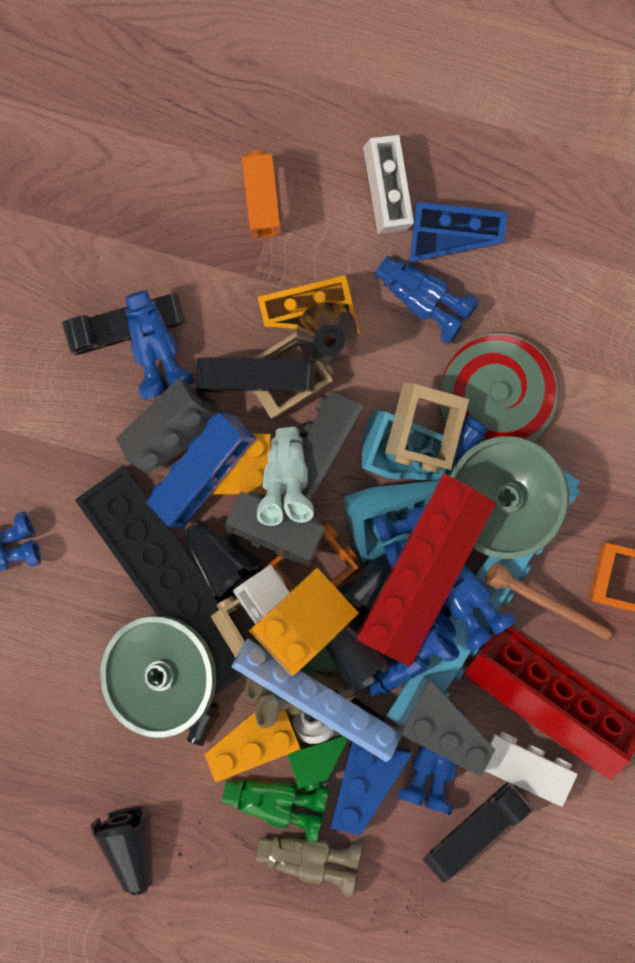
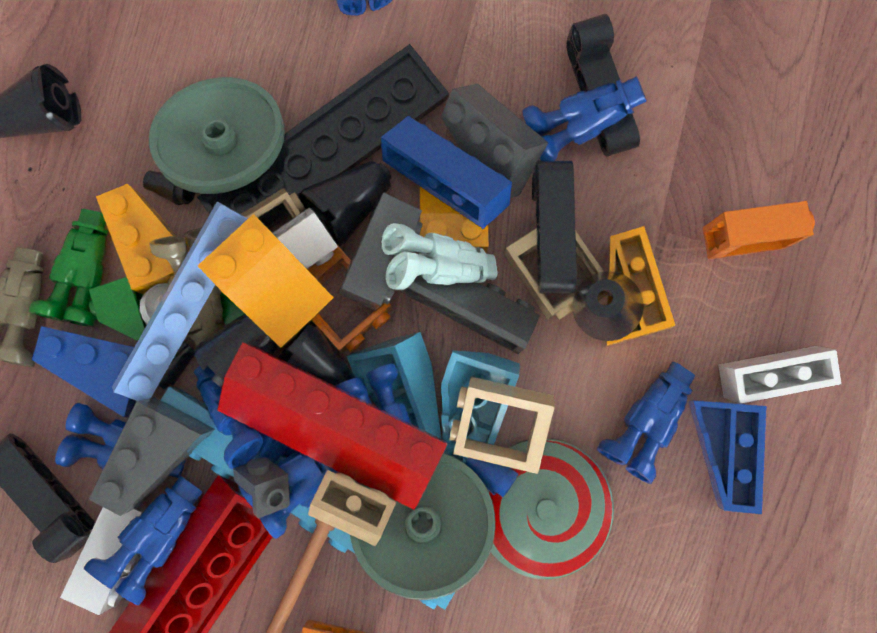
camera: 85 degrees right, 5 degrees down
none -> blue piece [84,476,203,605]
none -> dark grey bracket [233,457,290,518]
none -> tan brick [308,470,396,546]

